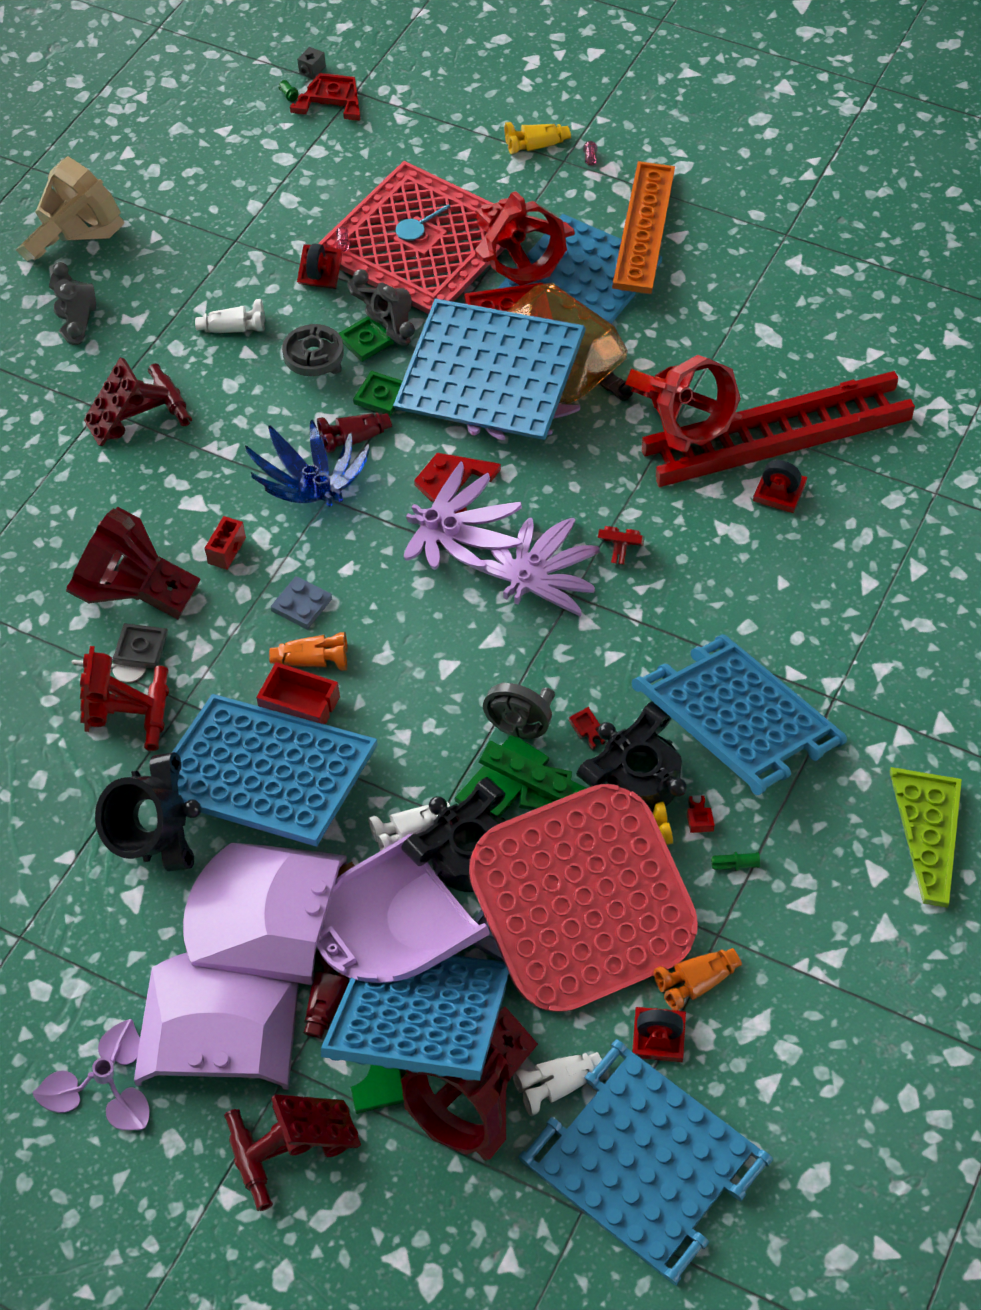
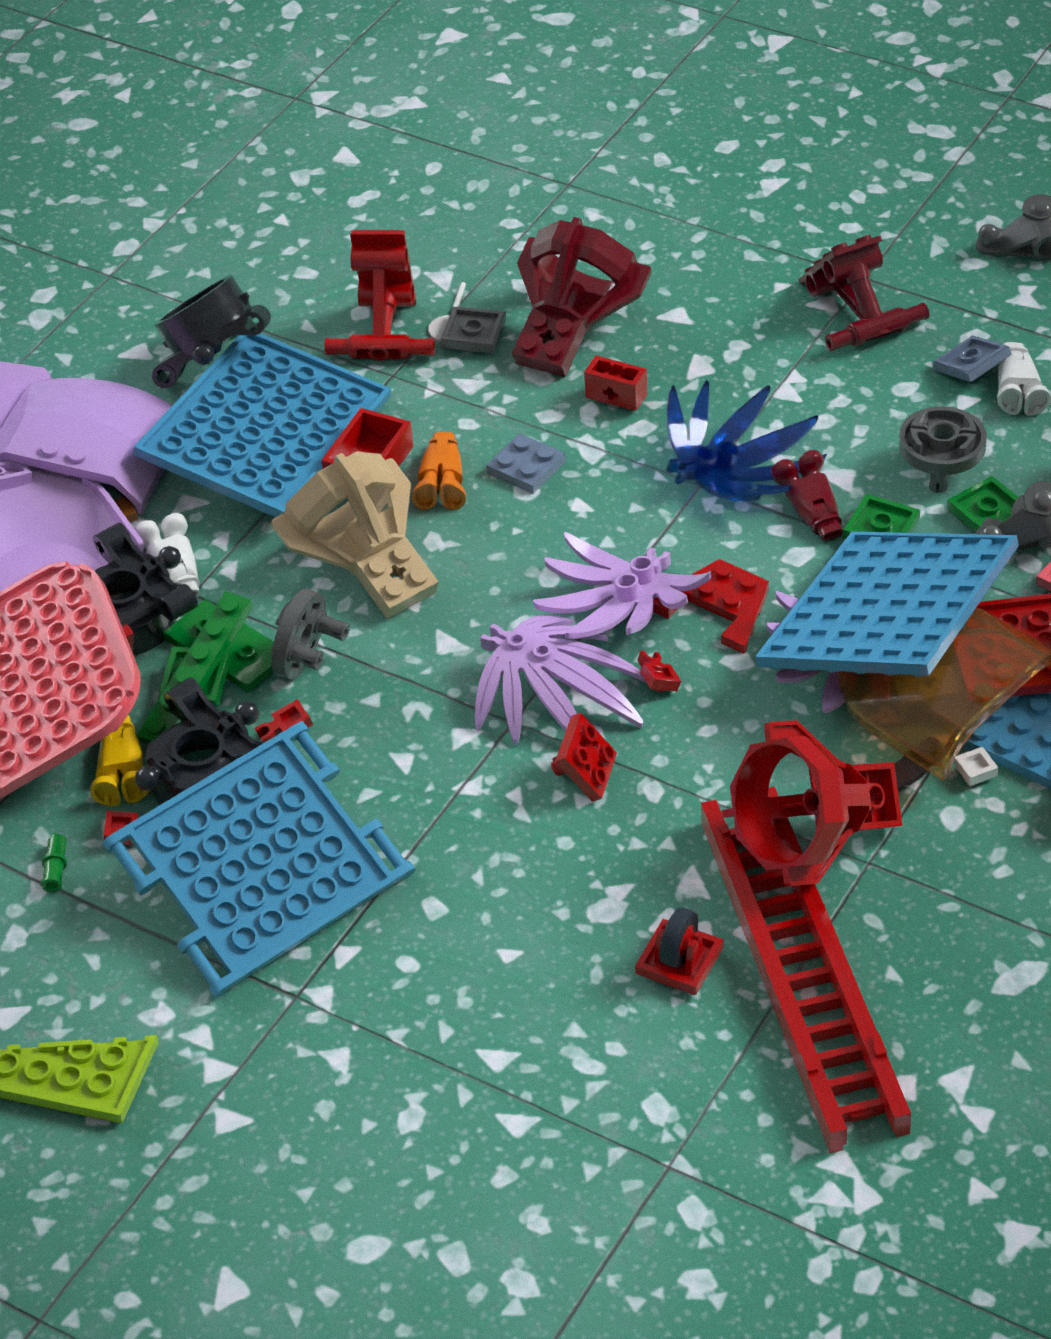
camera: 95 degrees right, 10 degrees down
none -> tan plate [271,452,439,619]
none -> red plate [637,650,682,692]
none -> sand blue plate [932,335,1012,382]

